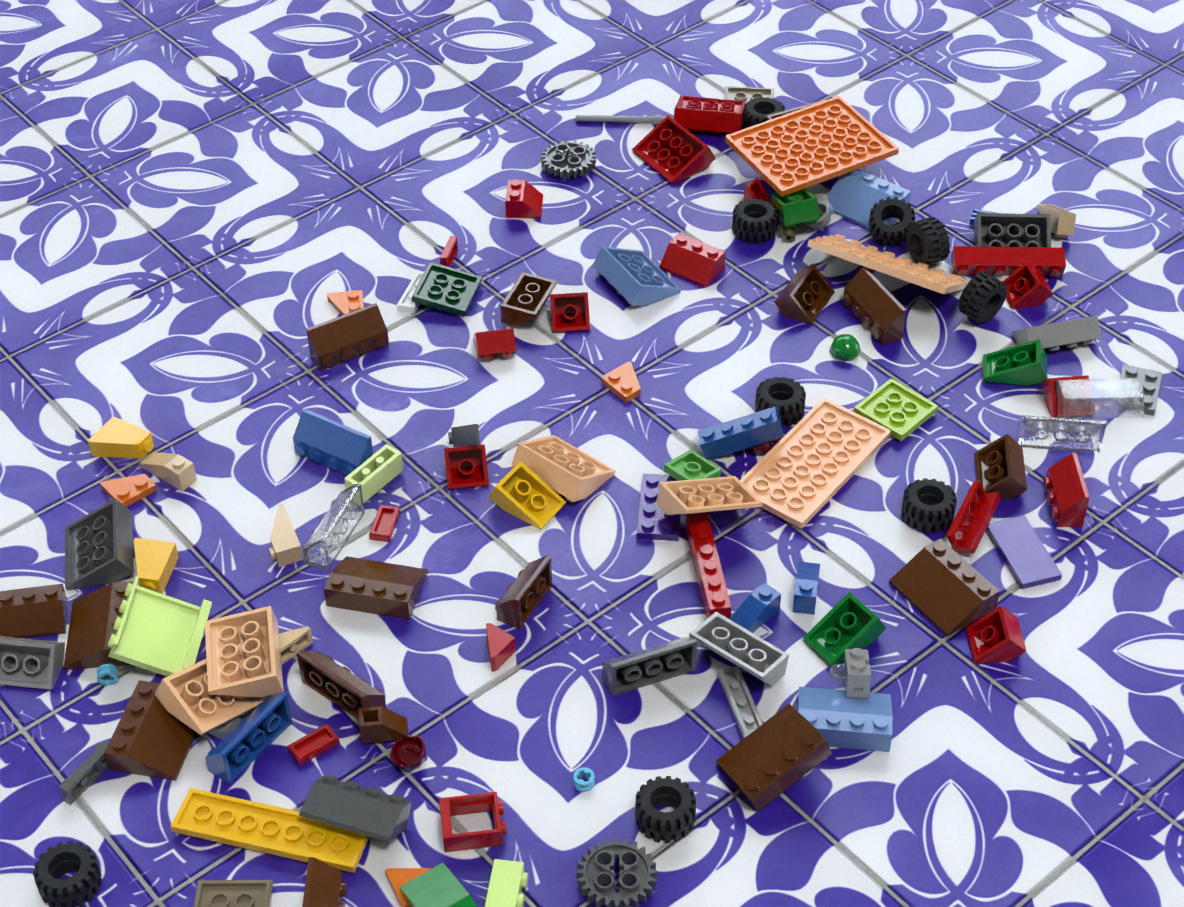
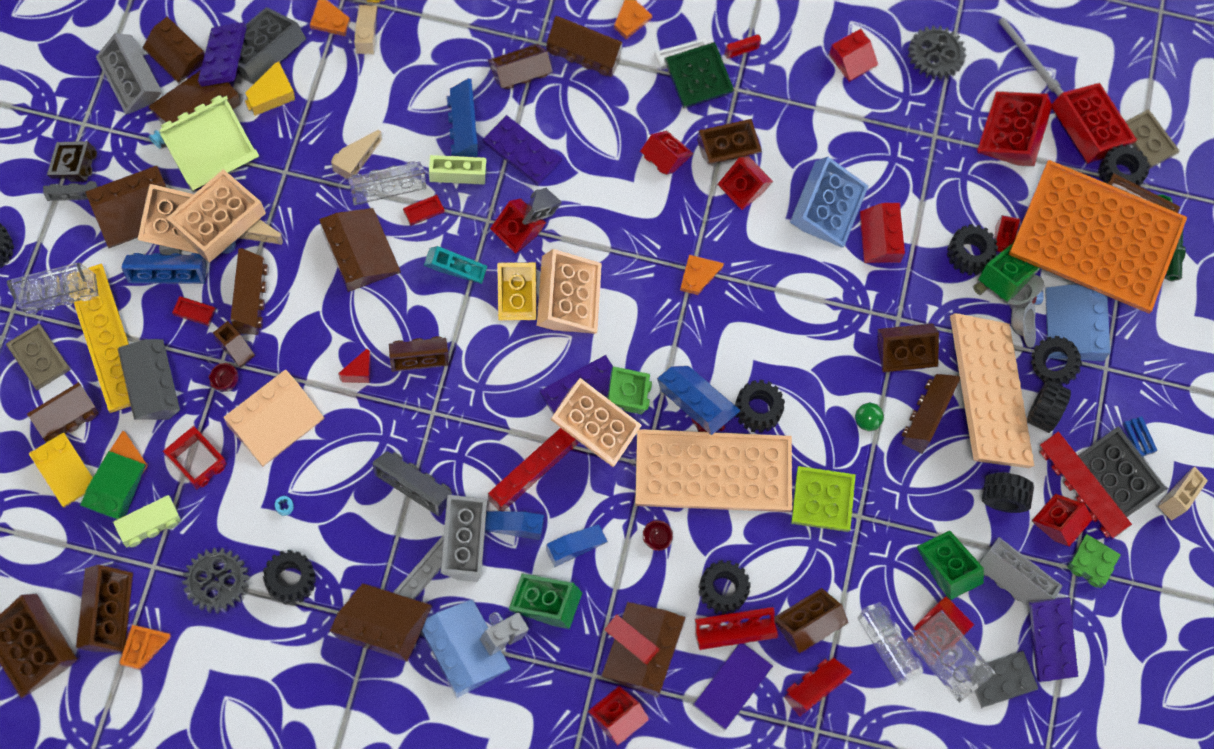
camera: 45 degrees right, 25 degrees up
none -> clear slope [7,262,99,314]
none -> dark brown plate [47,141,97,182]
none -> dark purple plate [198,22,247,87]
none -> light nougat slope [223,369,324,467]
none -> teal slope [424,246,487,284]
none -> dark purple plate [483,115,562,186]
none -> slope [488,43,553,89]
none -> red tile [604,614,660,665]
none -> dark red hair [643,520,673,551]
none -> light grey piece [1011,302,1036,348]
none -> dark purple plate [1029,597,1079,682]
none -> bright green plate [1067,534,1121,588]

